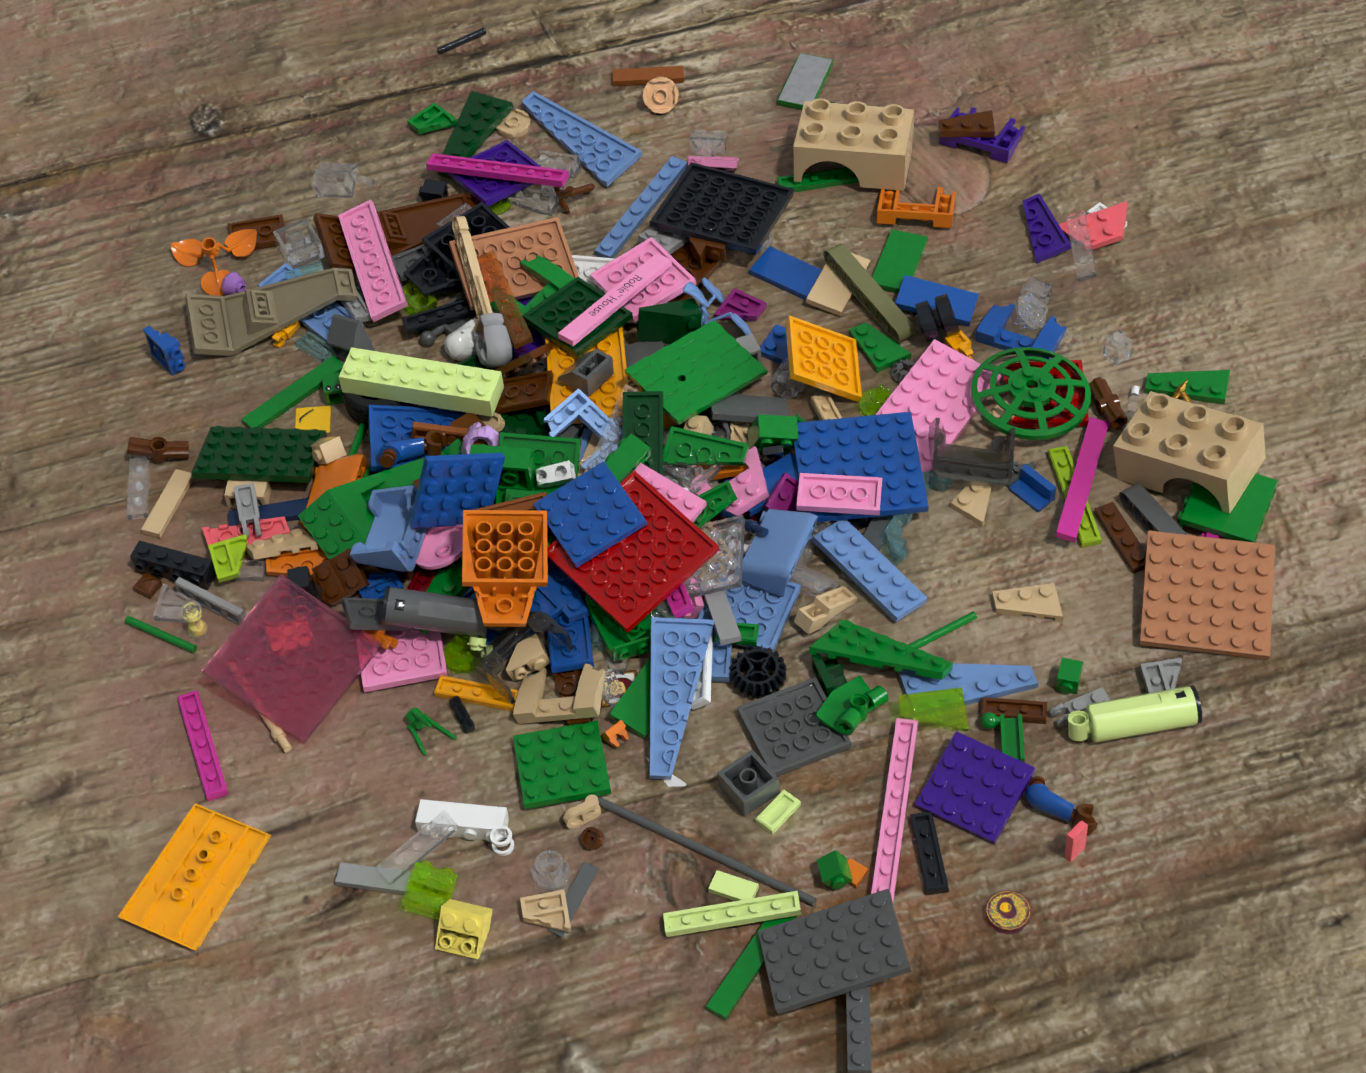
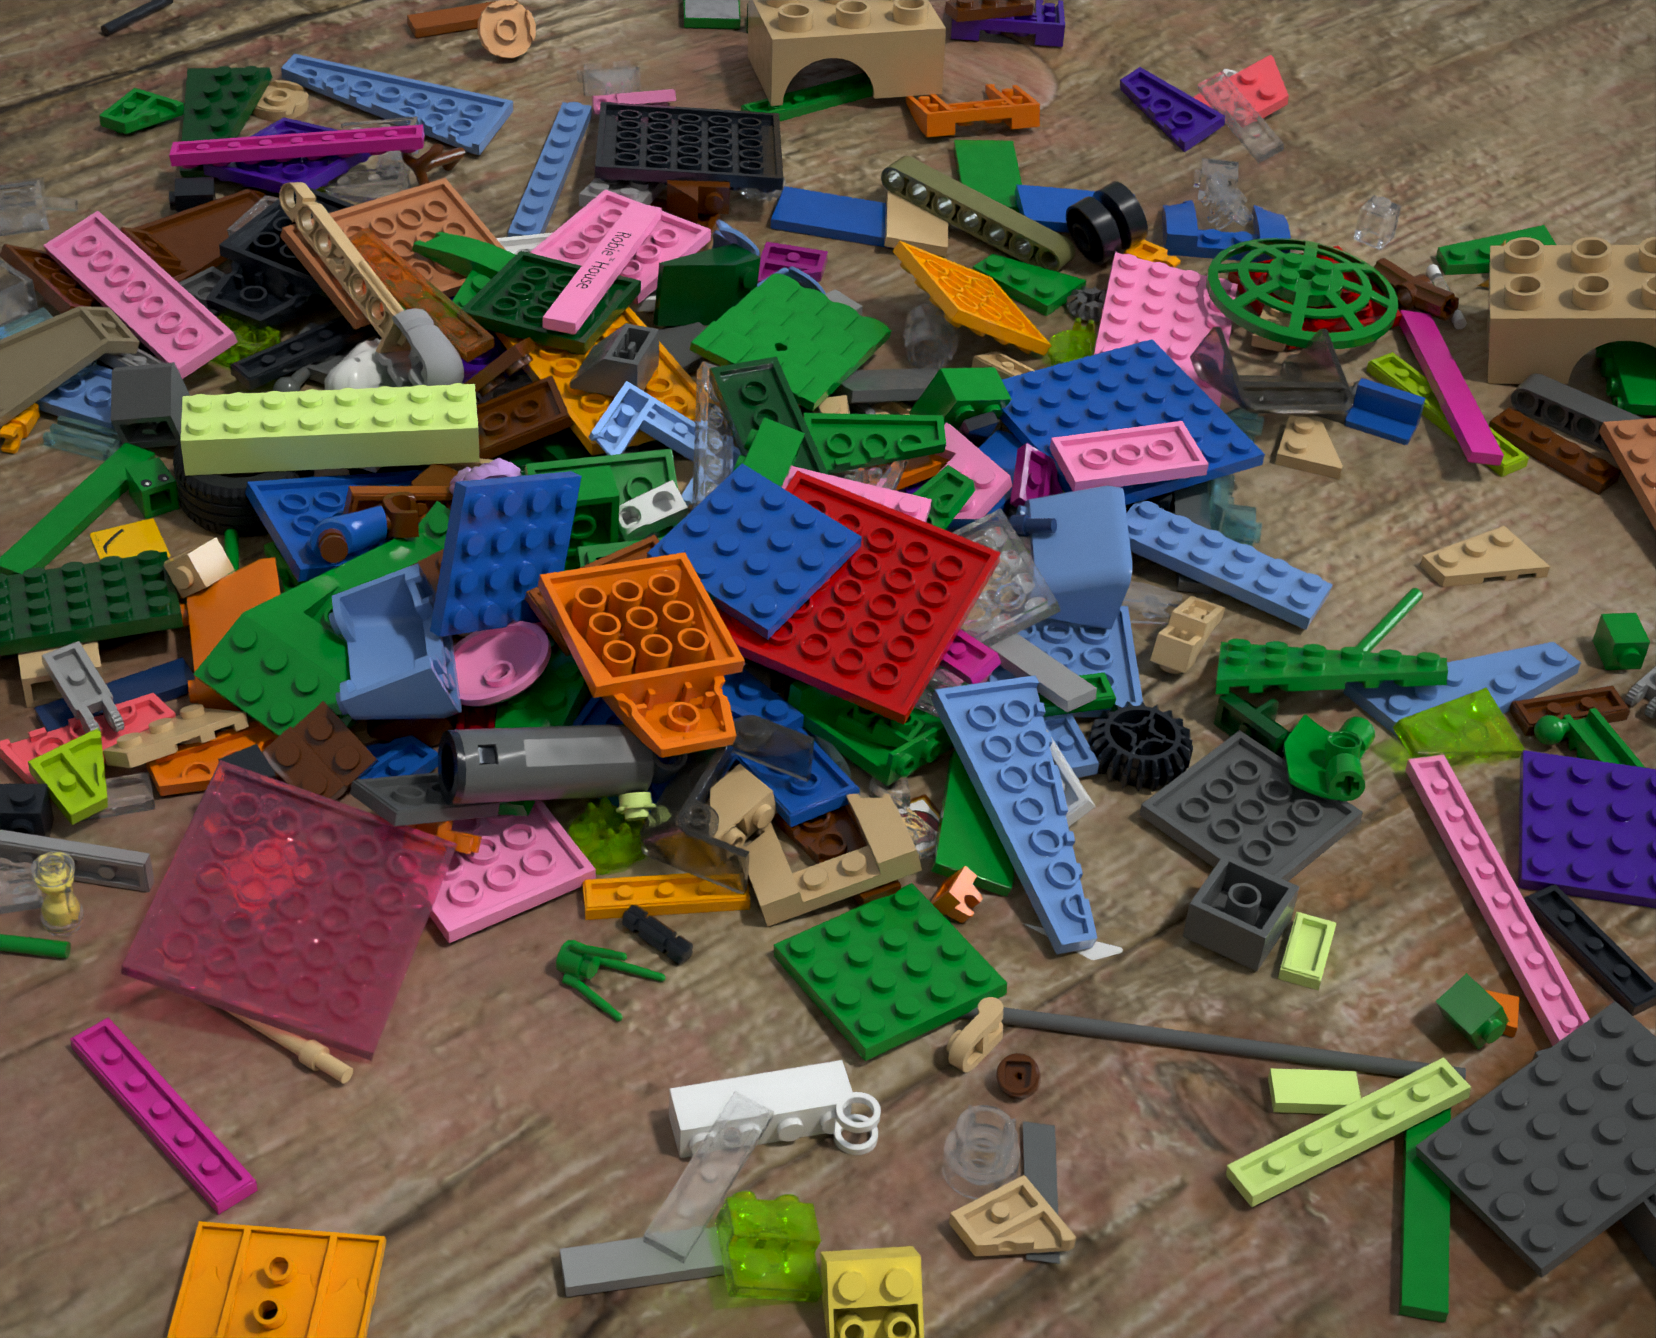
camera: 30 degrees left, 10 degrees down
blue wing [760,324,789,367] -> none

